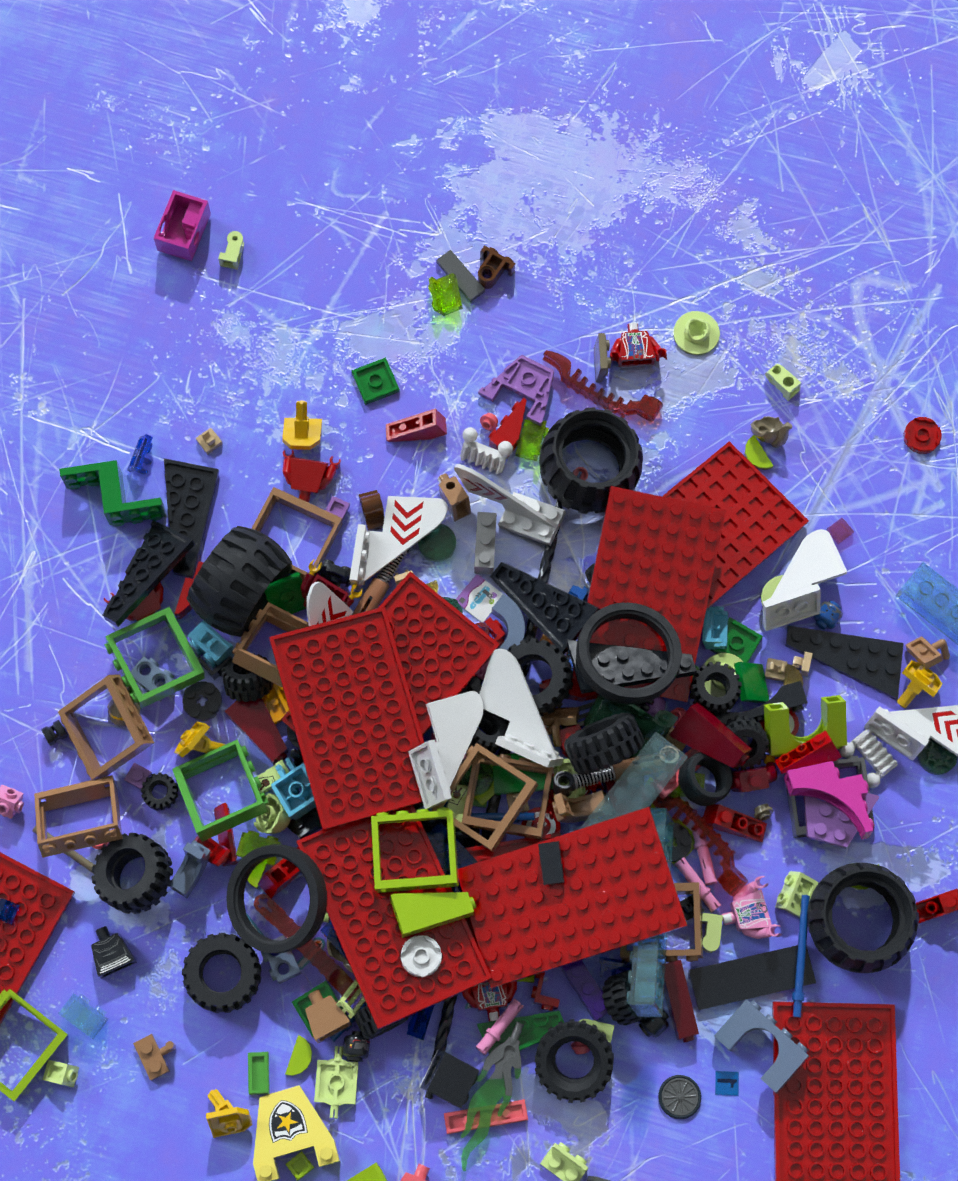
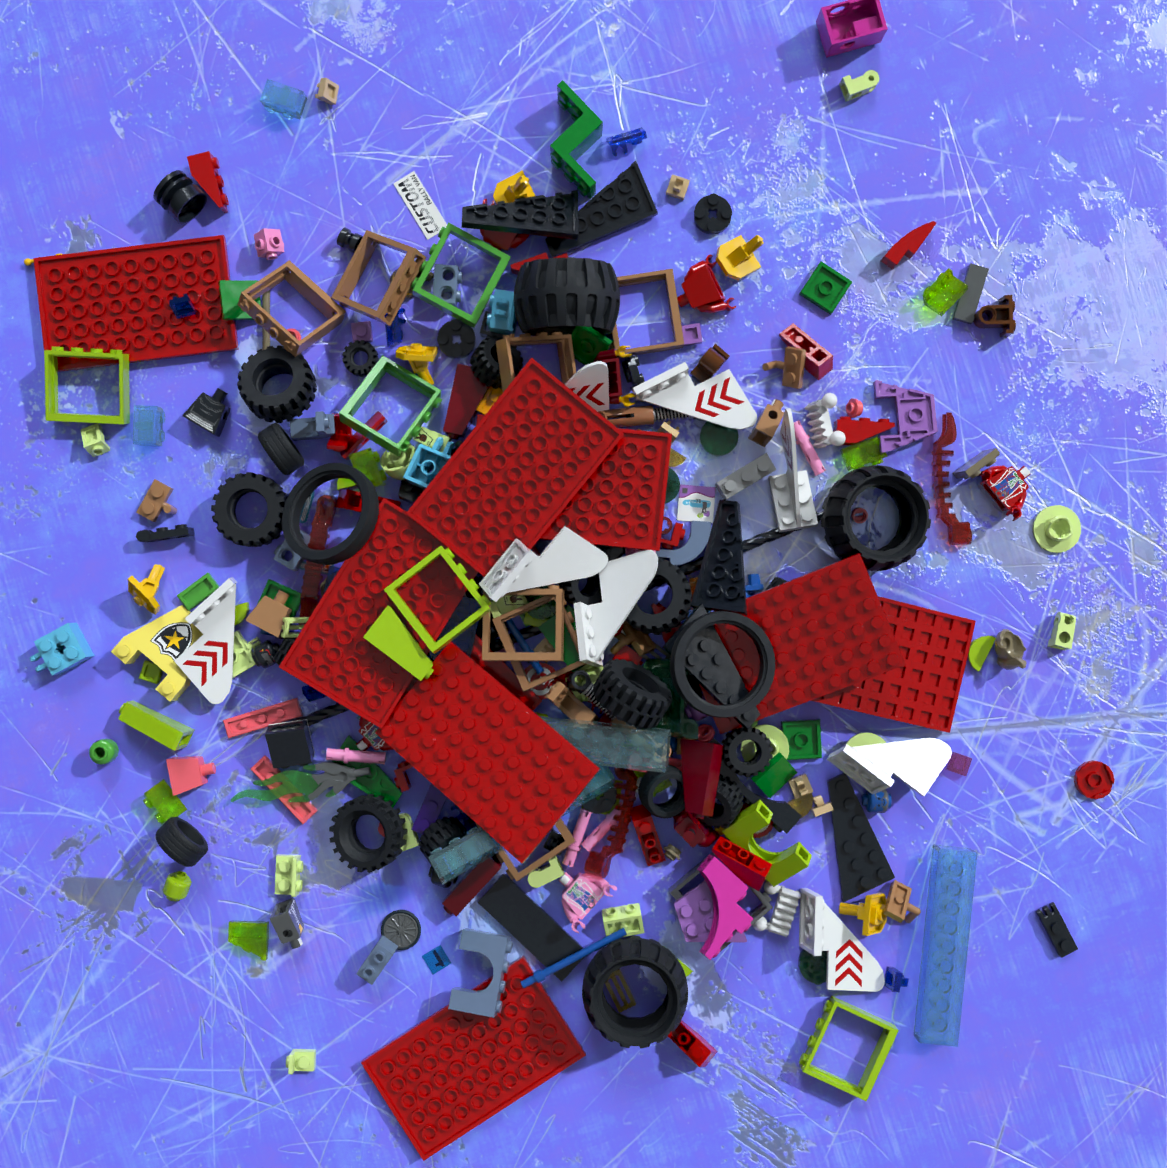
camera: 55 degrees right, 15 degrees up
white tile [400,935,442,977] -> none
black tile [538,841,565,886] -> none
medium azure hinge [702,606,728,649] -> none
none -> black hinge [136,524,195,543]
none -> white piece [174,577,238,704]
none -> green tile [218,280,261,320]
none -> coral tile [223,698,303,738]
none -> black tyre [258,423,304,475]
none -> sand blue brick [356,935,398,985]
none -> clear blue plate [384,308,406,347]
none -> white sticker [393,171,447,240]
none -> yellow piece [493,170,535,204]
none -> clear yellow tile [605,968,637,1013]
none -> black plate [694,193,732,234]
none -> medium nougat plate [762,347,806,389]
none -> bright pink pin [794,420,826,476]
none -> red slope [881,221,937,270]

